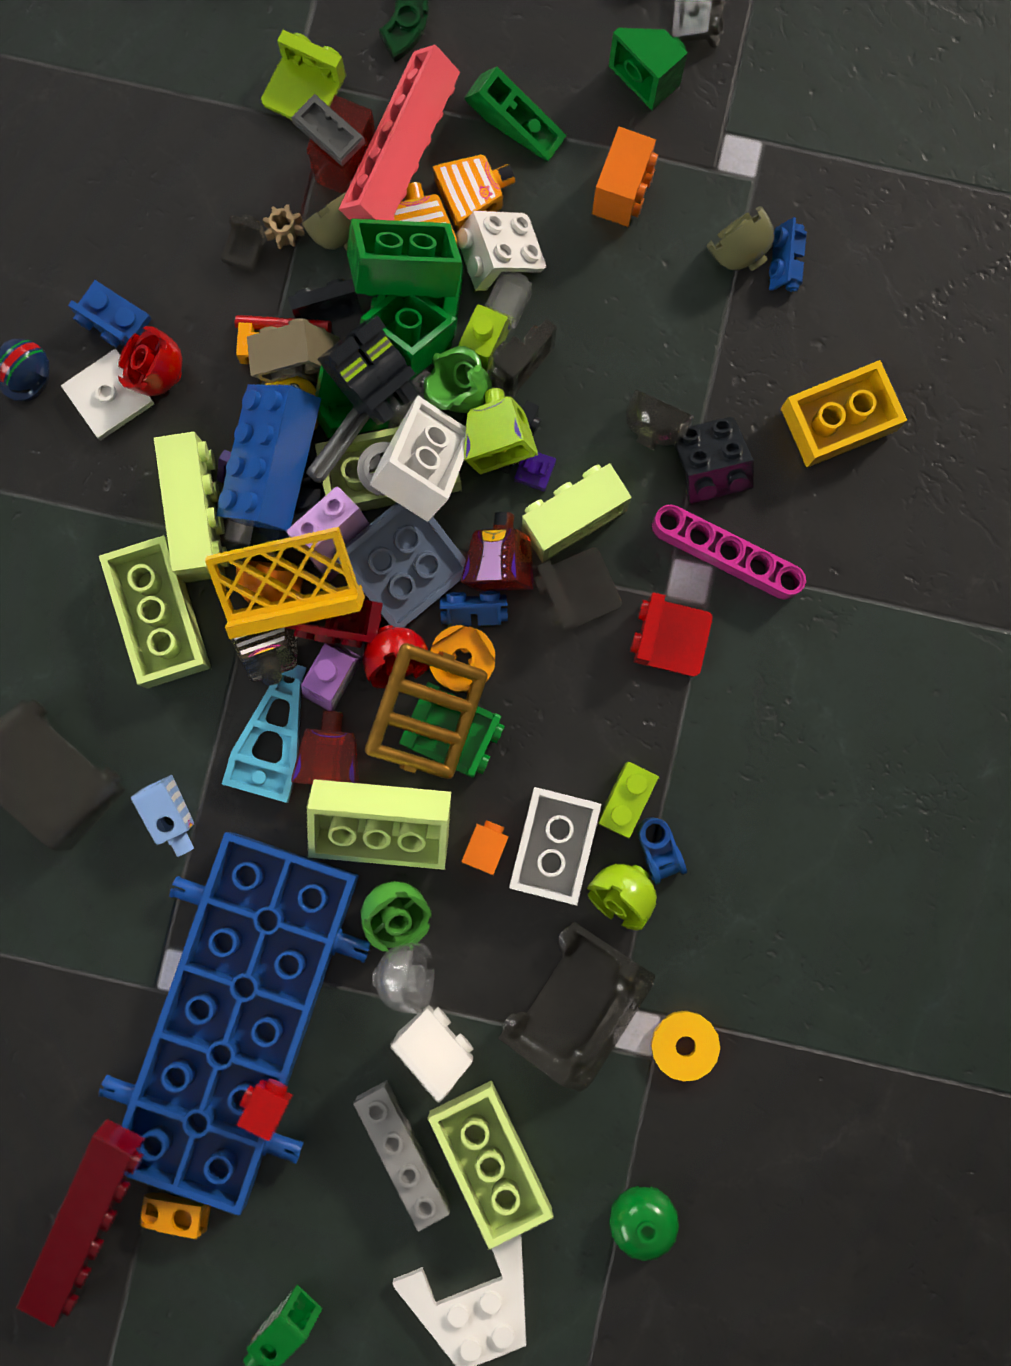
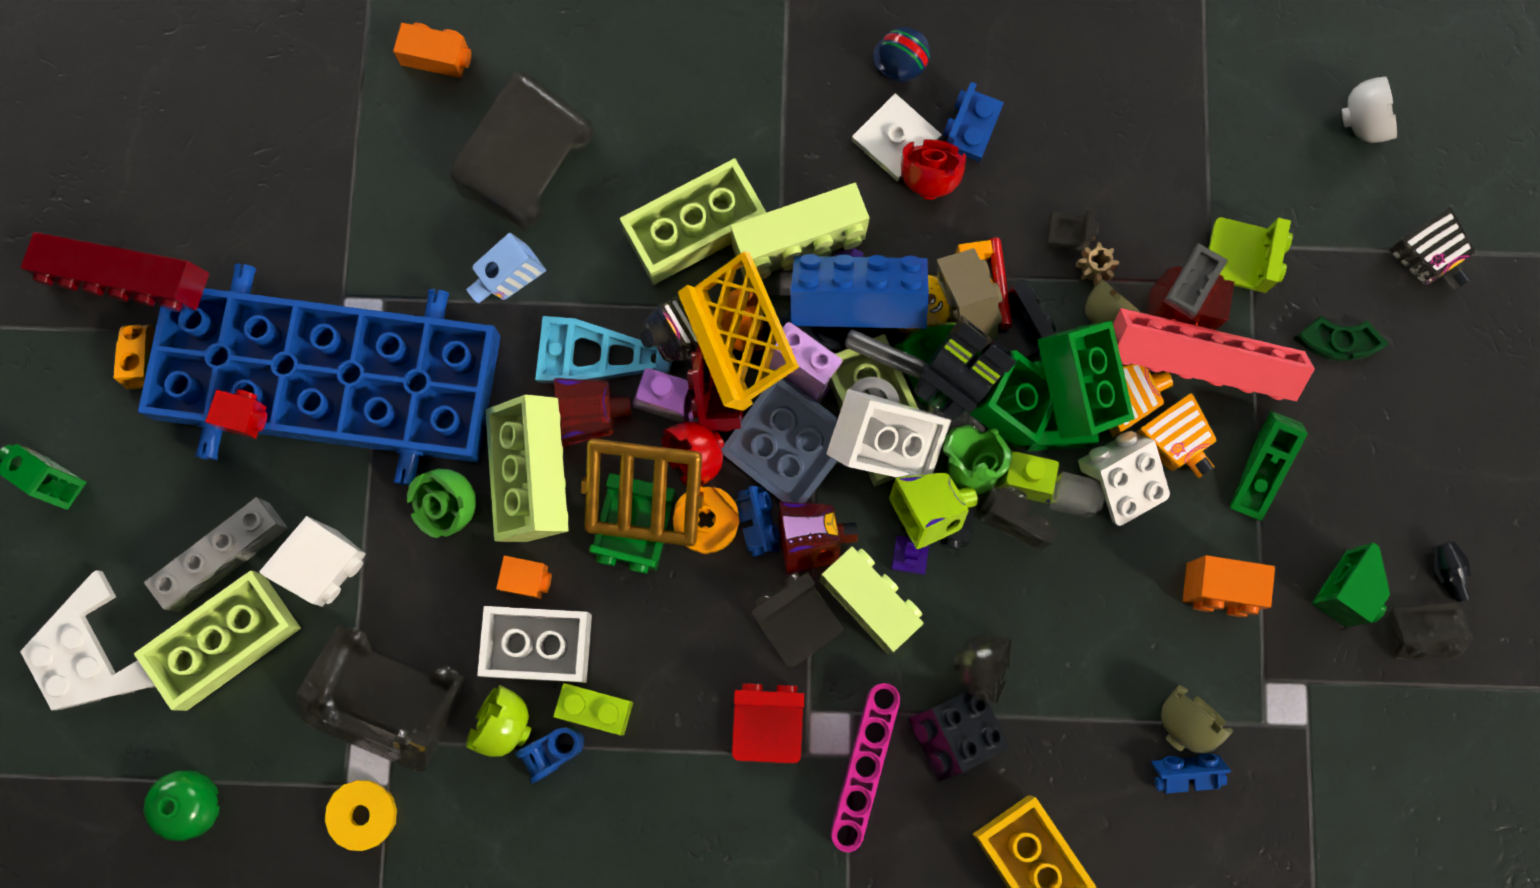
camera: 80 degrees right, 5 degrees down
clear cylinder [372,943,434,1014] -> none

